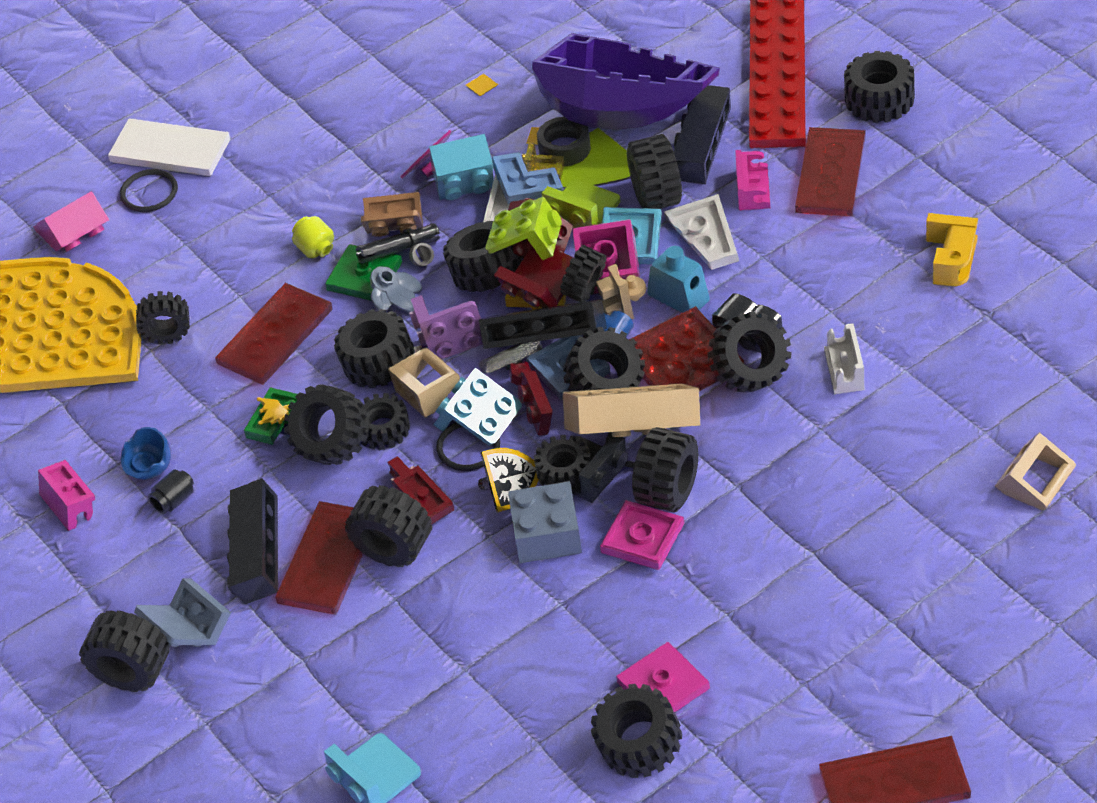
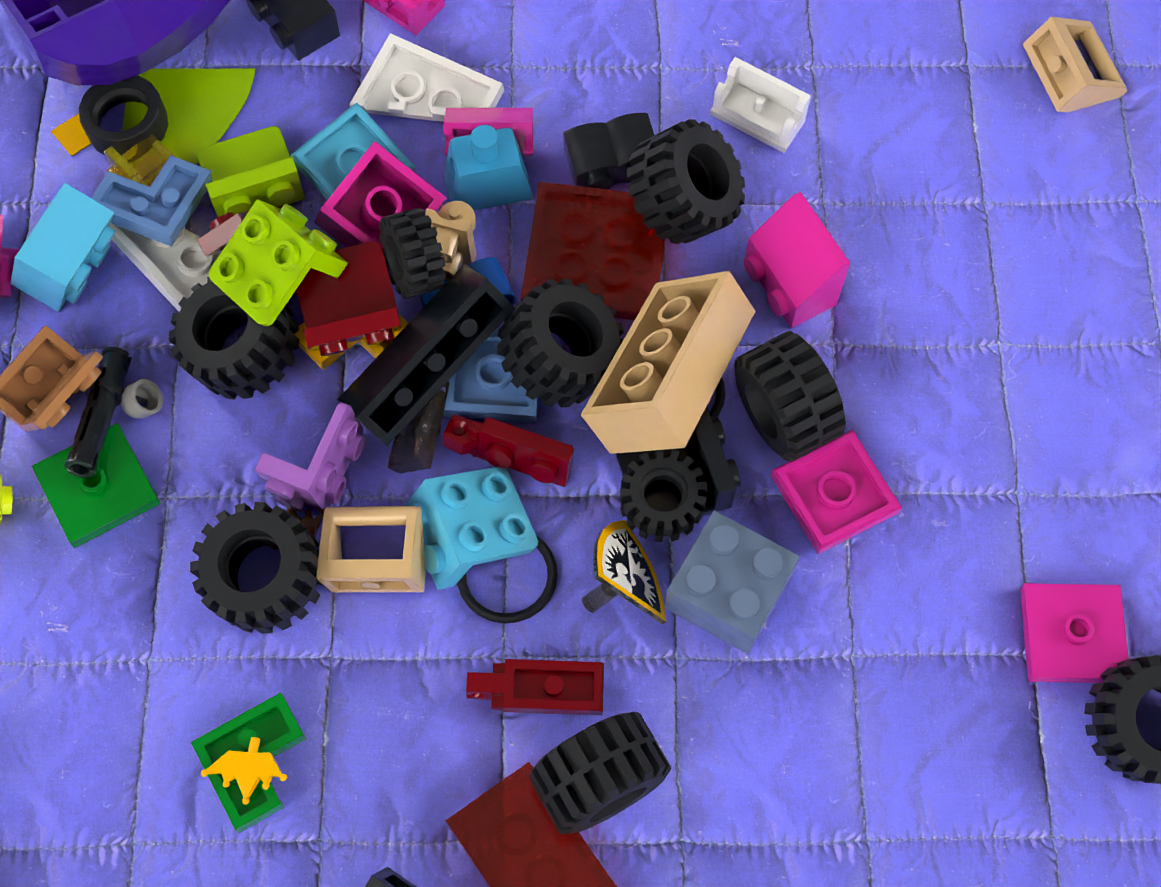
camera: 60 degrees left, 20 degrees up
clear red tile [215,282,333,385] -> none
black tyre [284,384,369,465] -> none
black tyre [361,393,410,450] -> none
sand blue plate [370,266,422,313] -> none
black tyre [627,134,682,209] -> none
none -> dark pink hinge [443,108,533,156]
none -> dark pink slope [743,192,850,328]

